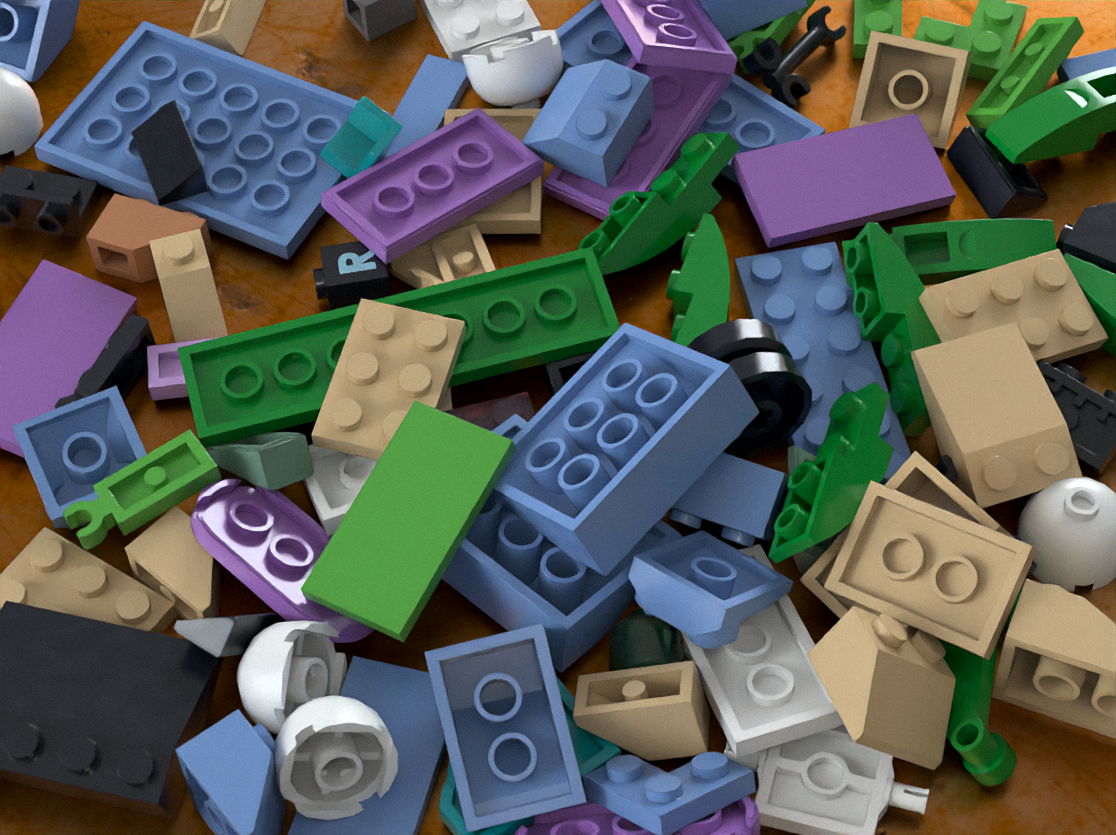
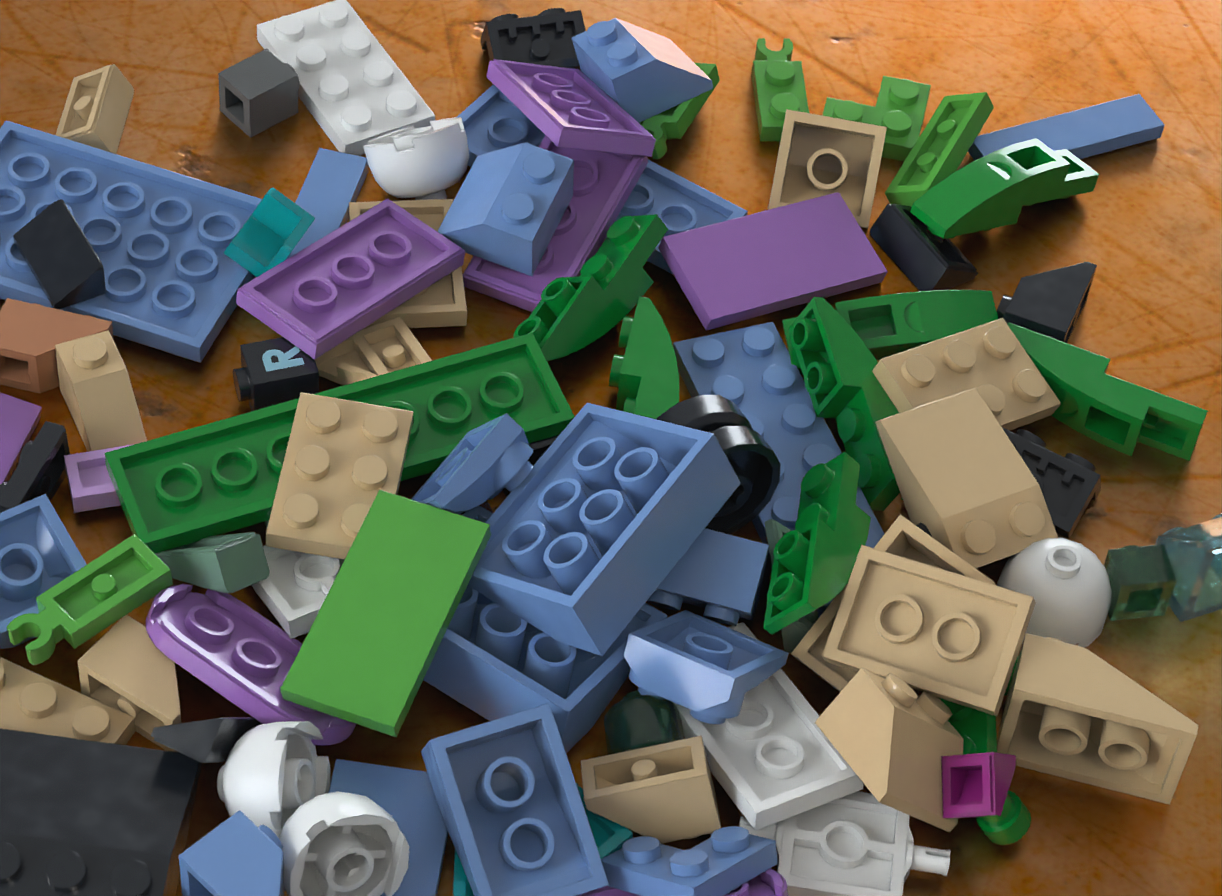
camera: 15 degrees left, 5 degrees down
black bar [742,6,847,109] -> none
none -> medium blue slope [411,413,534,514]
none -> magenta slope [941,752,1016,819]

